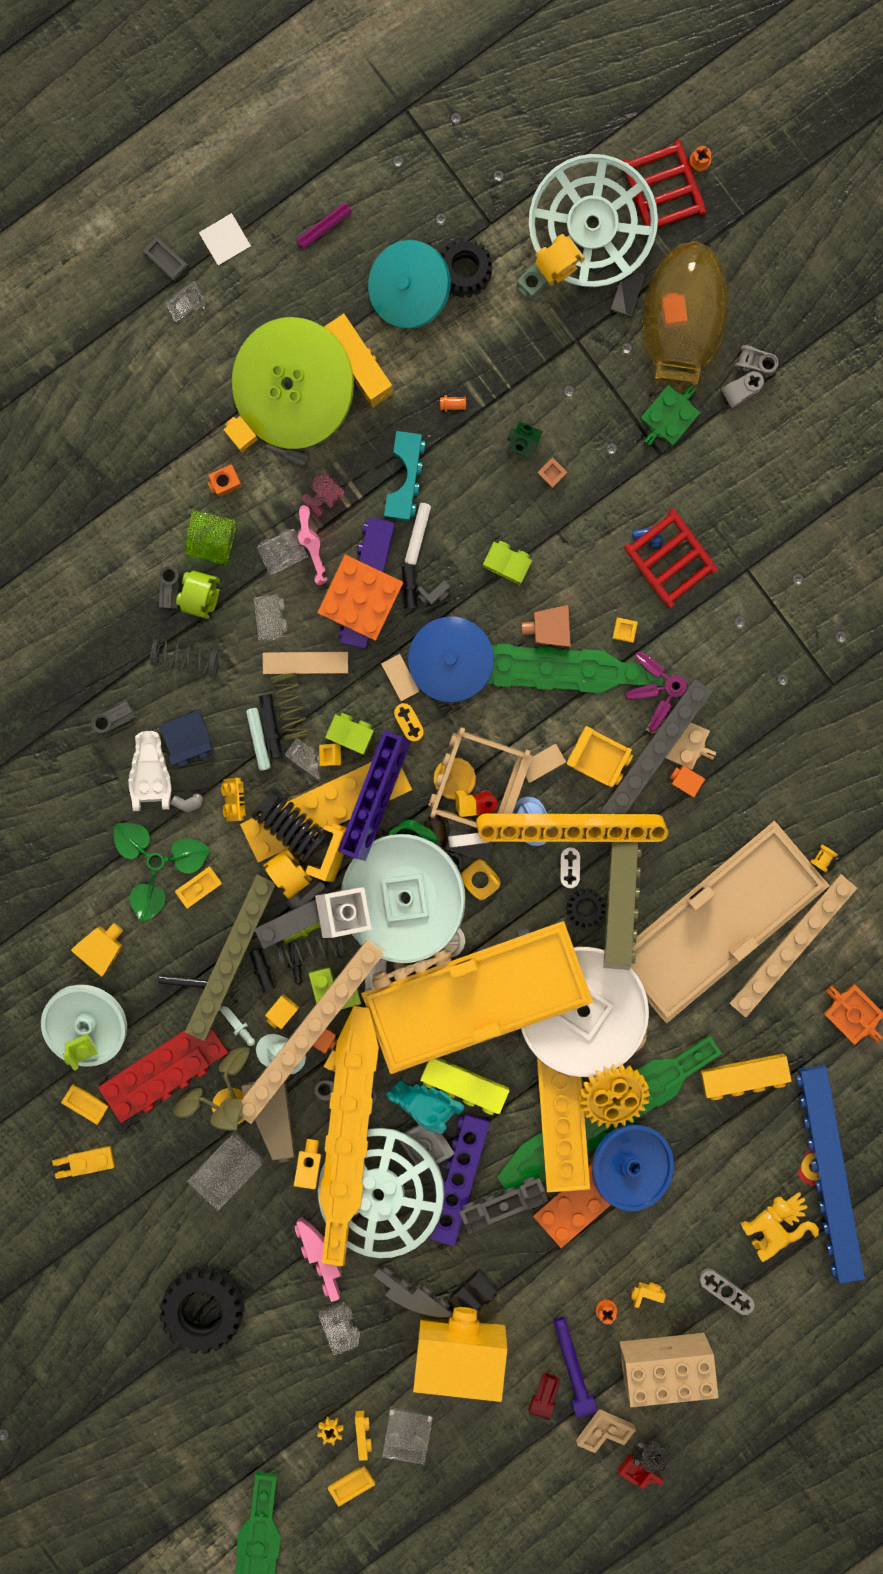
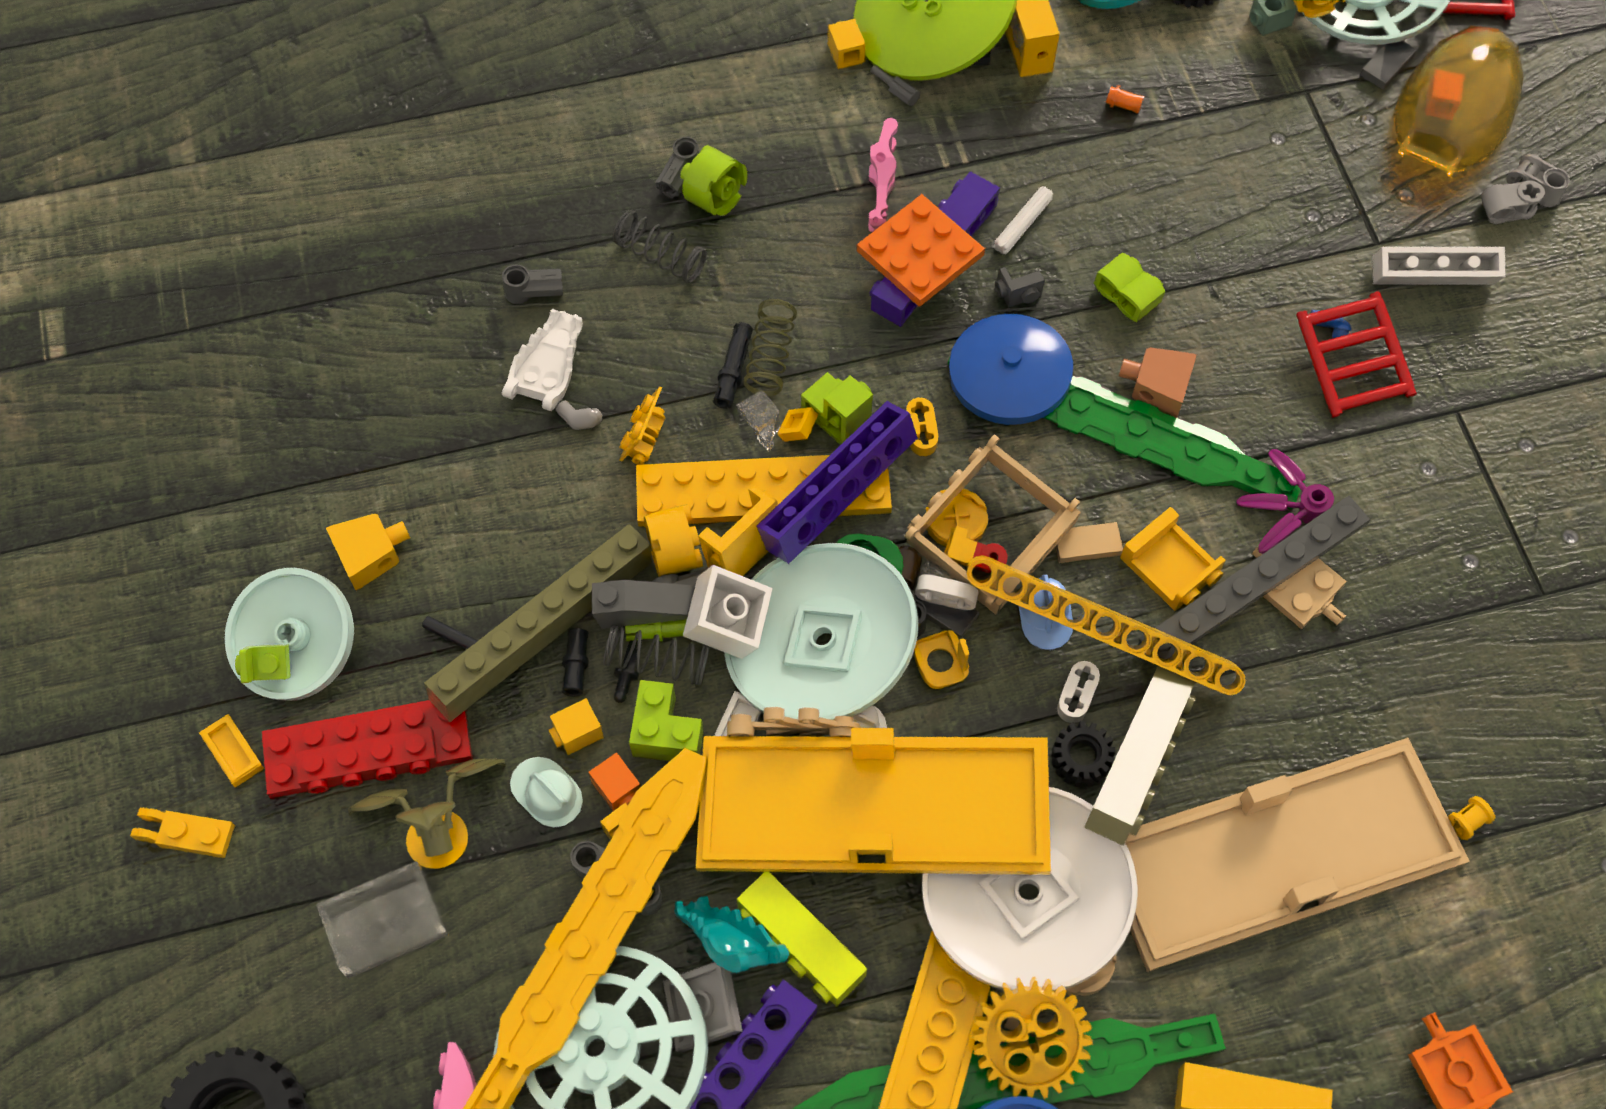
camera: 20 degrees right, 25 degrees down
green plant [114,823,210,921] -> none
dark blue bracket [160,711,215,768] -> none
yellow plate [175,866,223,909] -> none
clear neon green slope [185,510,237,564] -> none
orange brick [207,464,243,497] -> none
light aqua piece [220,1006,255,1046] -> none
tan brick [240,937,385,1124] -> none
dark tan slope [241,1080,296,1162] -> none
light aqua axle [246,708,271,771] -> none
black piece [251,788,329,863] -> none
clear bracket [254,593,288,640] -> none
clear bracket [257,529,308,576] -> none
tan tile [263,652,349,674] -> none
yellow torso [294,1139,322,1189] -> none
clear pink brick [301,473,345,518] -> none
tan tile [381,654,420,702] -> none
teal arch [384,431,426,522] -> none
black pin [401,565,418,609] -> none
dark green brick [507,422,543,459] -> none
nougat plate [537,457,568,488] -> none
yellow tile [612,617,638,643] -> none
green plate [640,385,701,446] -> none
orange brick [670,766,705,797] -> none
tan plate [729,874,857,1017] -> none
none -> white brick [1373,247,1505,285]

